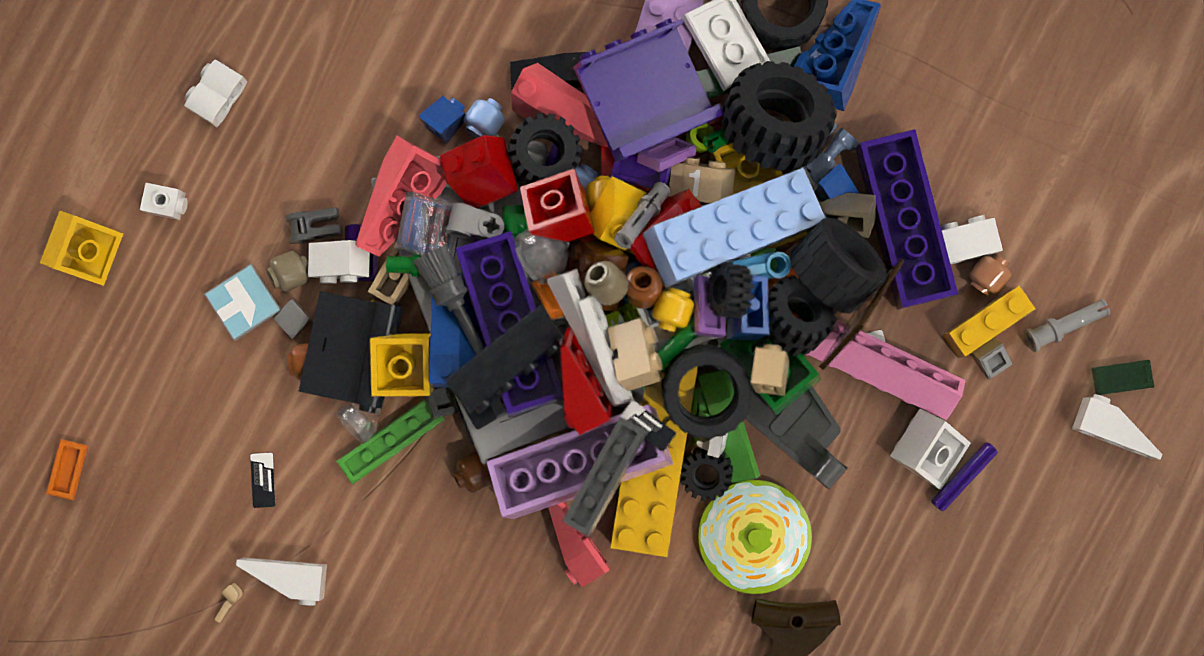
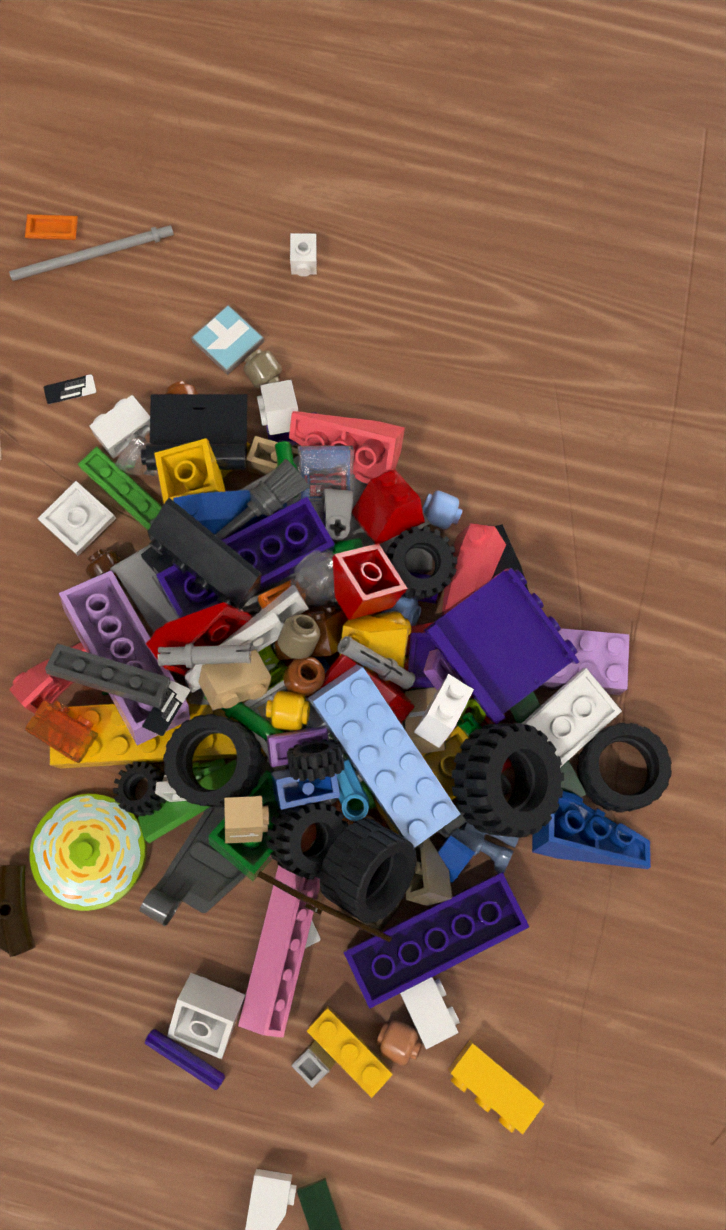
camera: 70 degrees right, 10 degrees down
yellow slope [40,211,123,286] -> none
white brick [184,59,247,127] -> none
light grey slope [274,299,314,339] -> none
dark grey piece [285,207,343,244] -> none
blue slope [419,96,466,144] -> none
light grey pin [1024,299,1110,352] -> none
none -> light grey bar [9,225,174,281]
none -> clear orange brick [25,700,99,763]
none -> white plate [38,481,116,556]
none -> white brick [89,395,150,459]
none -> light grey pin [158,643,251,668]
none -> white brick [414,674,474,748]
none -> yellow brick [448,1040,544,1134]

